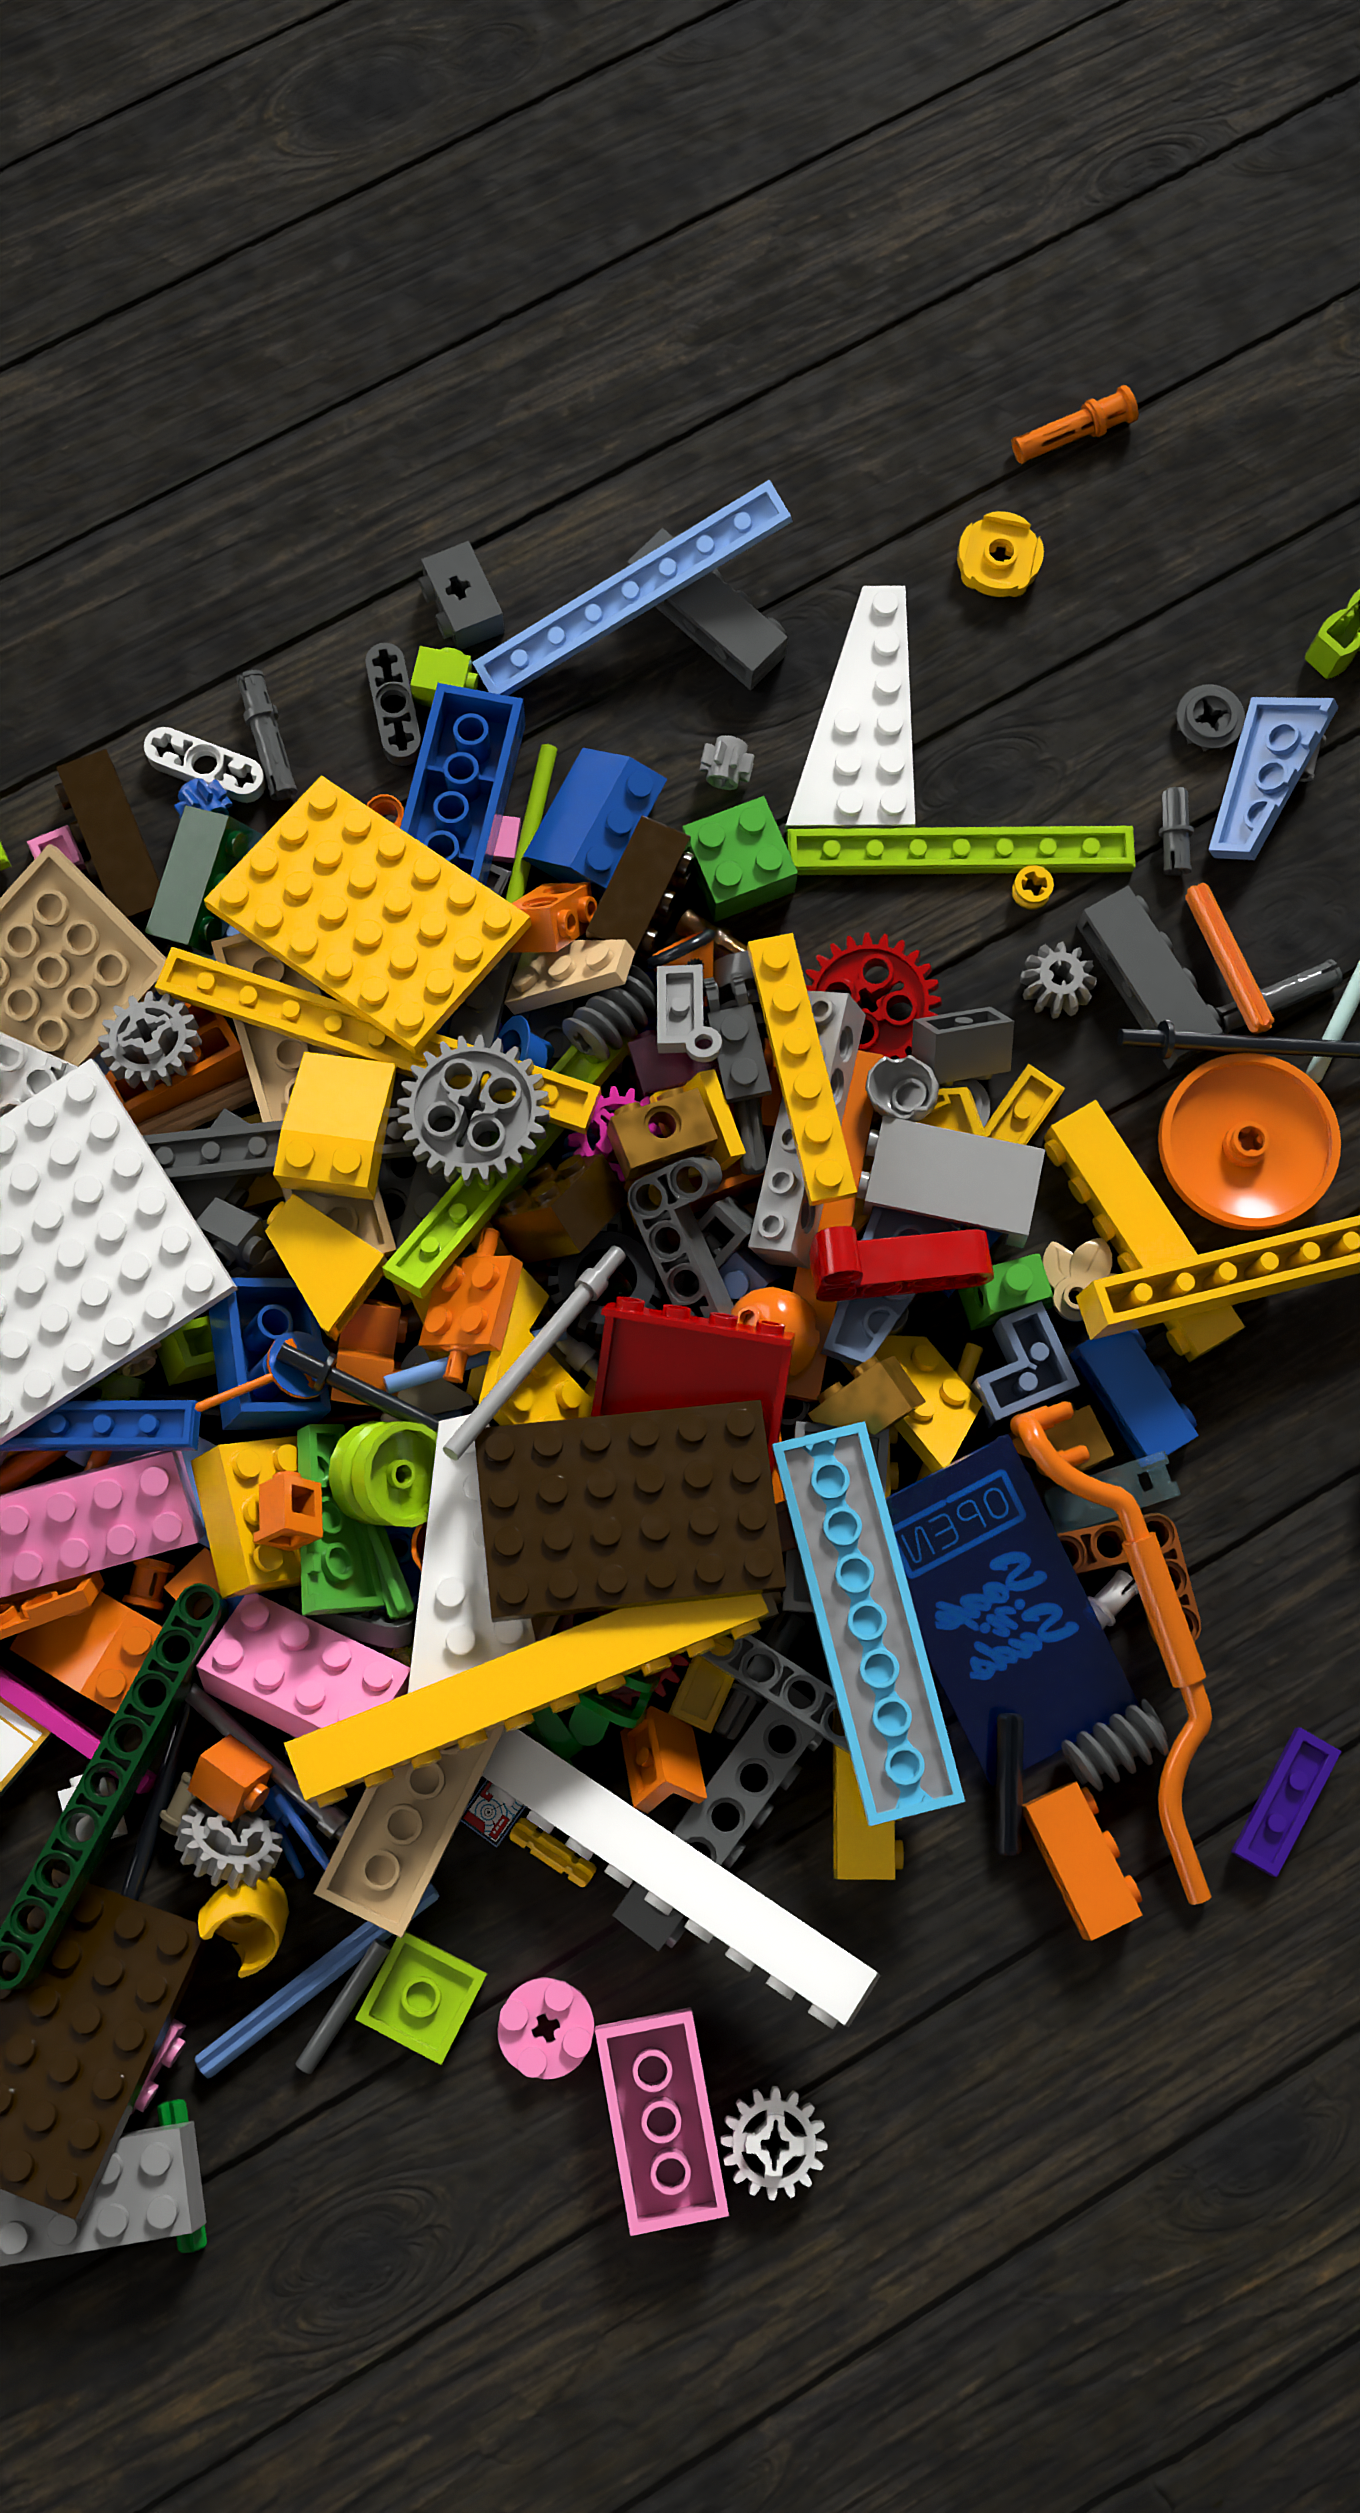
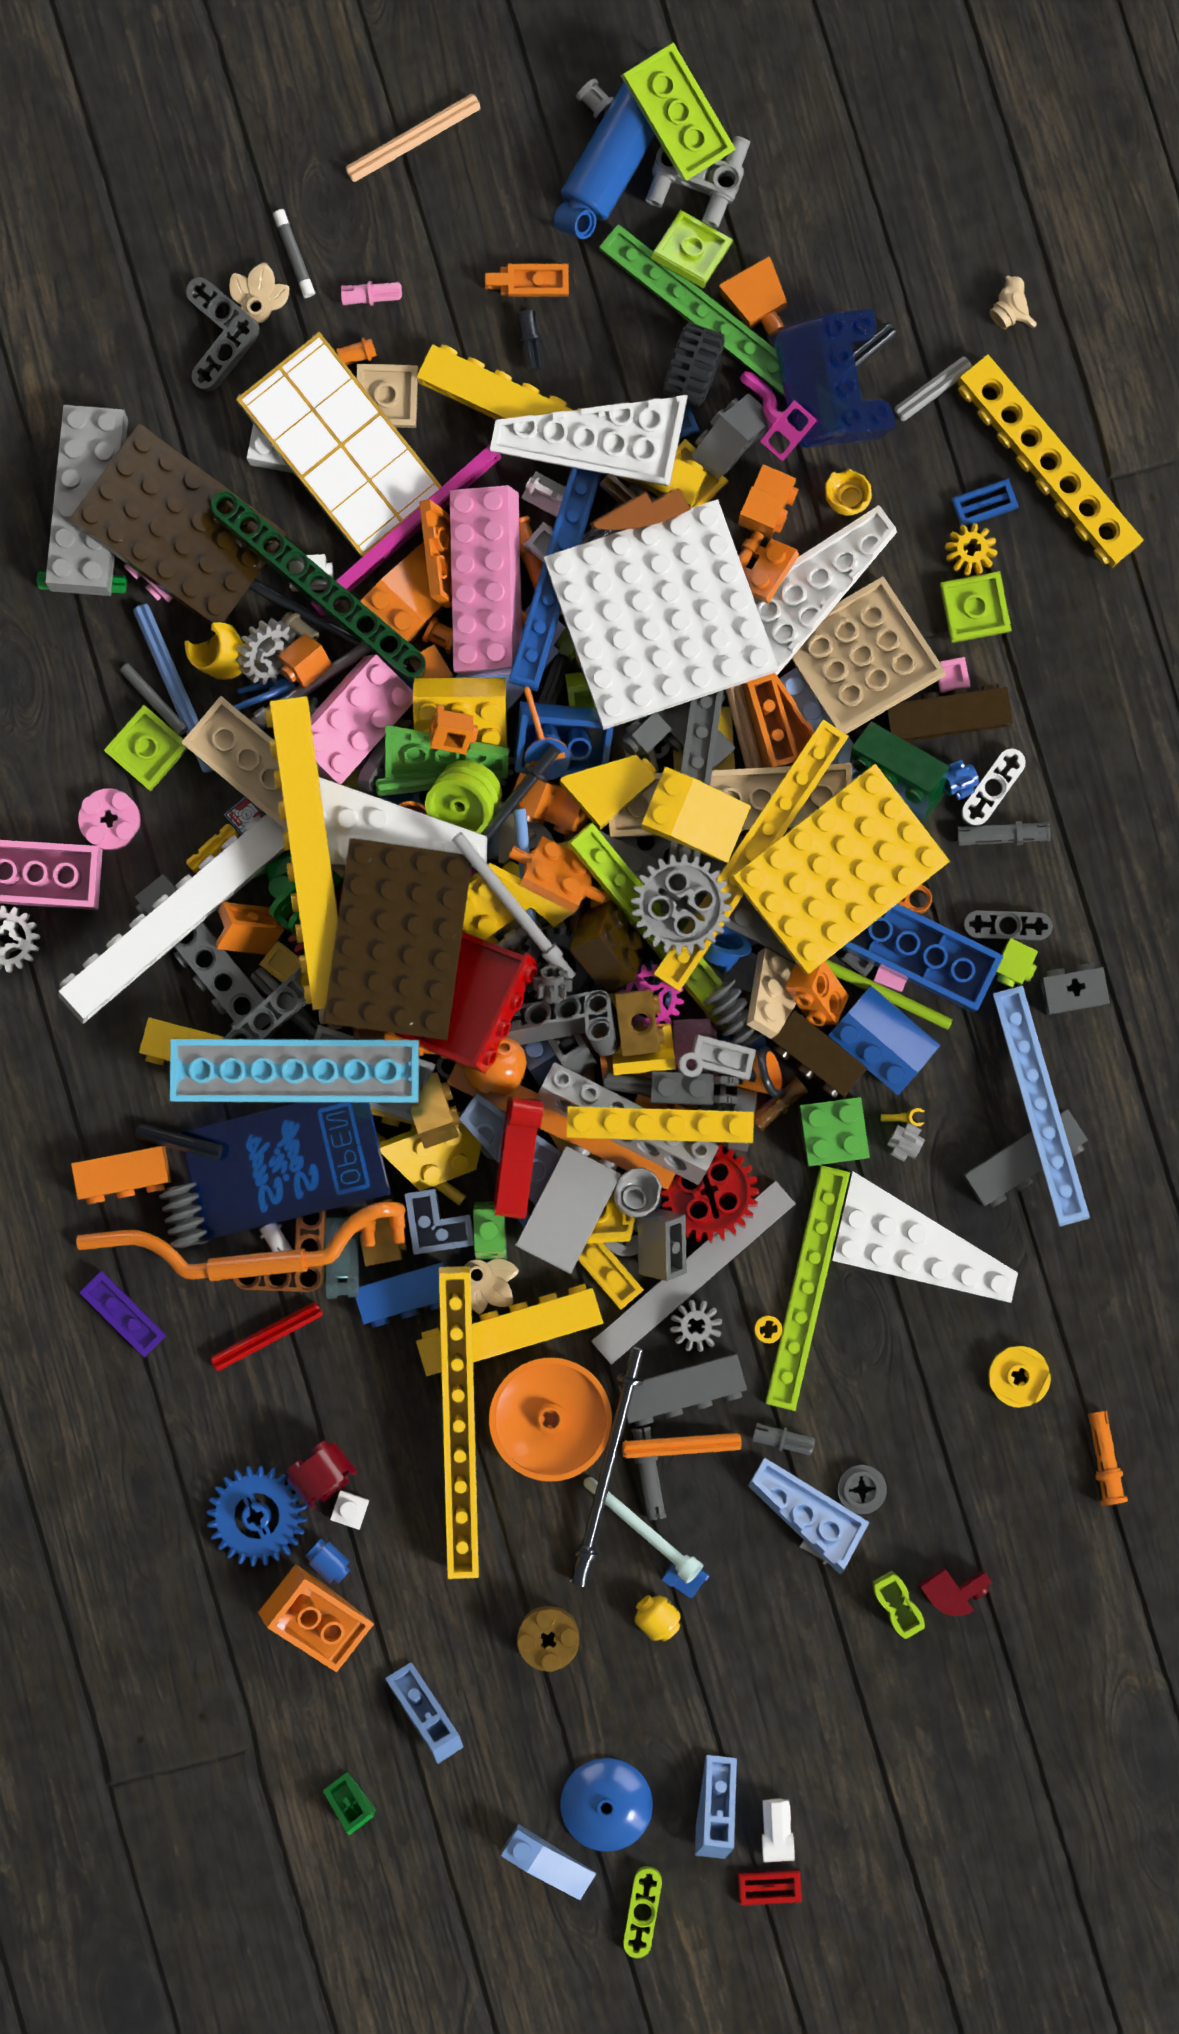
camera: 115 degrees right, 10 degrees up
light grey gear [98,991,202,1090] -> none
none -> red axle [210,1302,323,1371]
none -> dark grey gear [533,965,572,1003]
none -> light grey tile [591,1181,796,1365]
none -> yellow hand [881,1108,924,1127]
none -> dark red brick [918,1567,992,1616]

